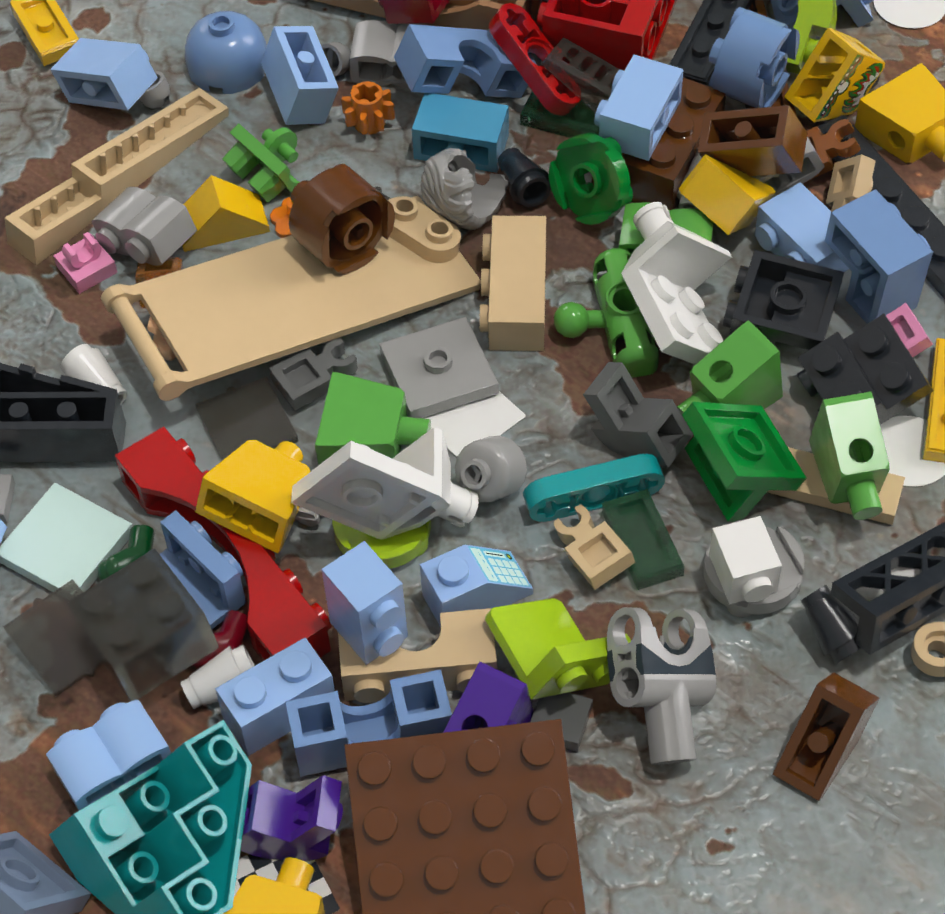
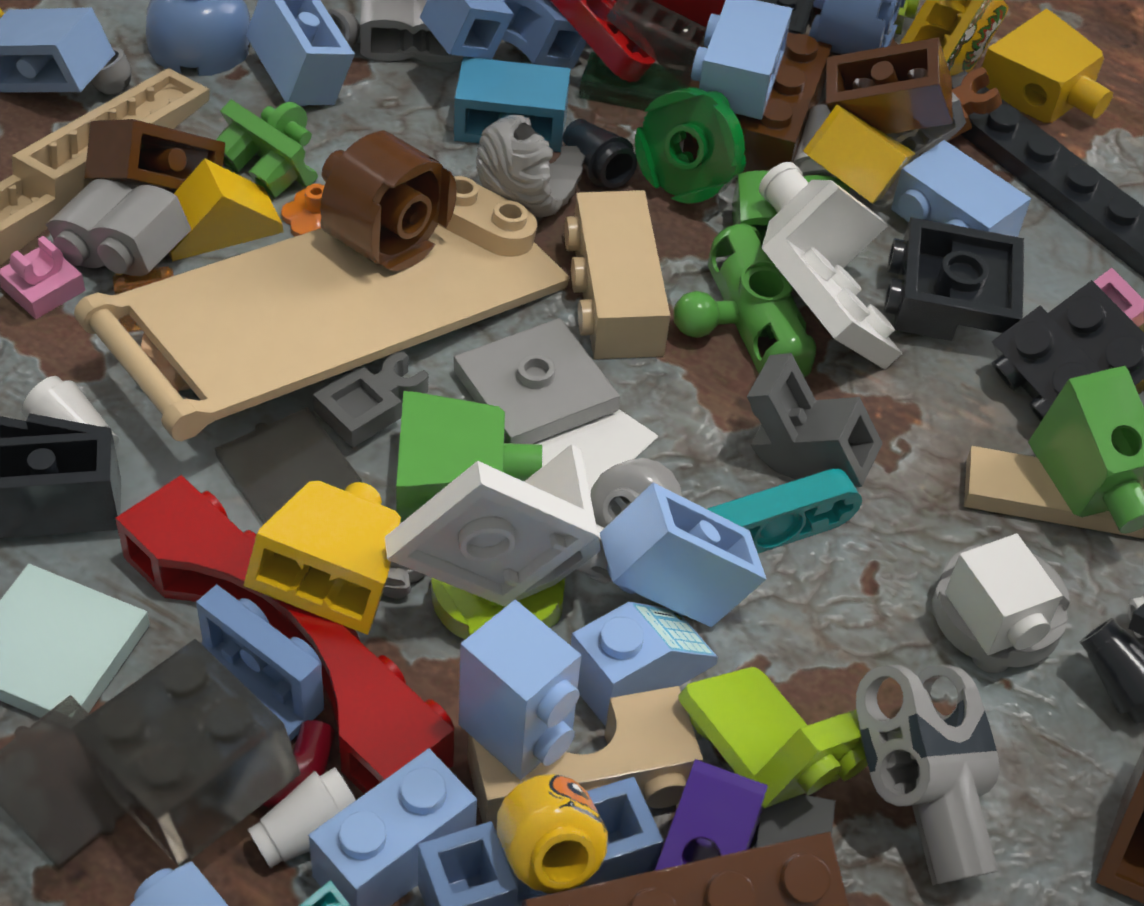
camera: 15 degrees left, 5 degrees down
dark green arm [98,525,155,587] -> none
orange gear [341,81,395,135] -> none
tan plate [554,505,636,590] -> none
clear green tile [602,489,685,590] -> none
bright green torso [677,320,783,430] -> none
green bracket [682,402,807,522] -> none
medium blue brick [825,189,933,324] -> none
tan plate [826,154,875,212] -> none
none -> reddish brown slope [84,119,225,194]
none -> yellow head [497,774,608,894]
none -> light blue brick [600,482,766,628]

